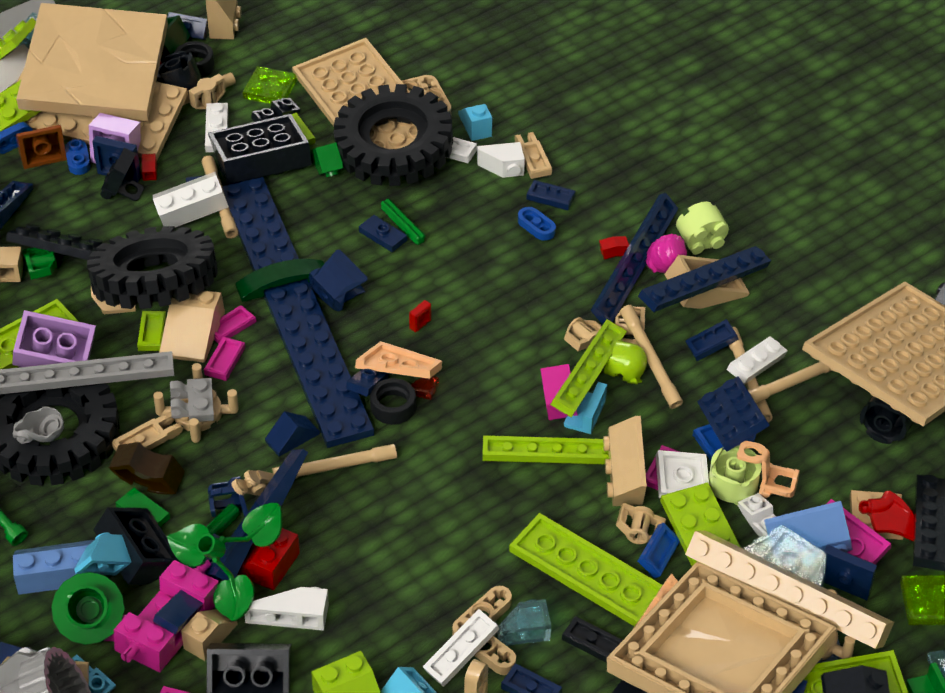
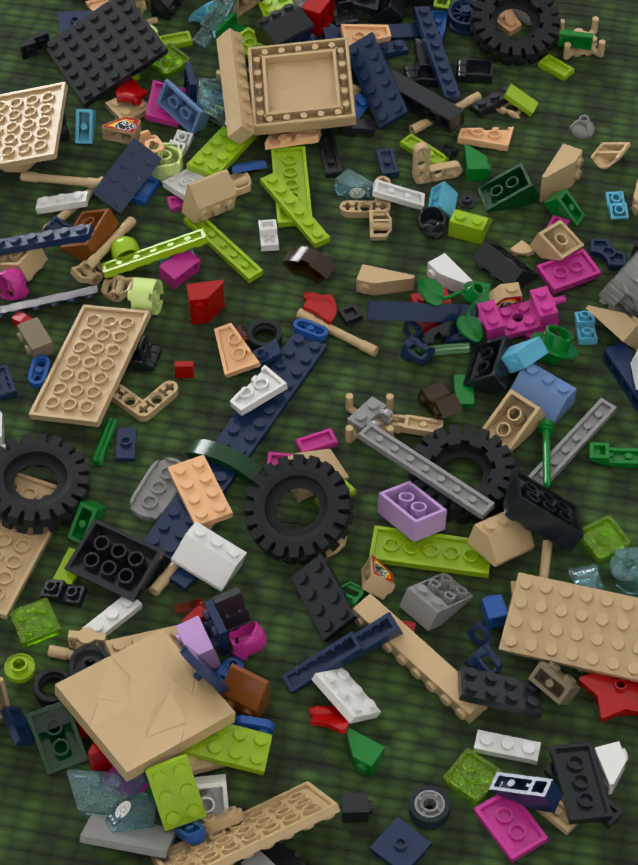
camera: 130 degrees left, 5 degrees up
light grey hair [13,406,64,444] -> none
dark blue tile [153,590,203,635] -> none
tan hinge [231,470,275,496] -> none
dark blue slope [265,411,320,457] -> none
dark blue piece [309,249,367,311] -> none
none -> lime plate [4,653,36,683]
none -> dark tan brick [16,317,54,359]
none -> tan plate [28,305,151,427]
none -> dark orange slope [59,208,119,261]
none -> medium azure slope [75,109,96,144]
none -> slope [102,117,142,144]
none -> tan beam [111,380,179,422]
none -> yellowish green brick [127,277,163,315]
none -> black piece [127,335,162,372]
none -> light grey tile [130,457,181,522]
none -> light nougat plate [167,455,233,527]
none -> clear red tile [174,598,203,613]
none -> dark blue piece [179,644,230,694]
none -> red slope [186,280,225,325]
none -> dark pink hair [229,621,267,661]
none -> white wing [230,365,288,416]
none -> white slope [258,219,279,252]
none -> lime plate [260,172,330,248]
none -> dark brown brick [282,246,337,283]
none -> blue plate [293,319,328,342]
none -> red arm [302,291,337,324]
none -> black plate [338,303,363,326]
none -> tan slope [356,264,415,296]
none -> tan slope [361,555,395,600]
none -> tan piece [369,210,392,241]
none -> black hair [417,206,447,240]
none -> black slope [419,321,454,346]
none -> tan slope [483,389,546,452]

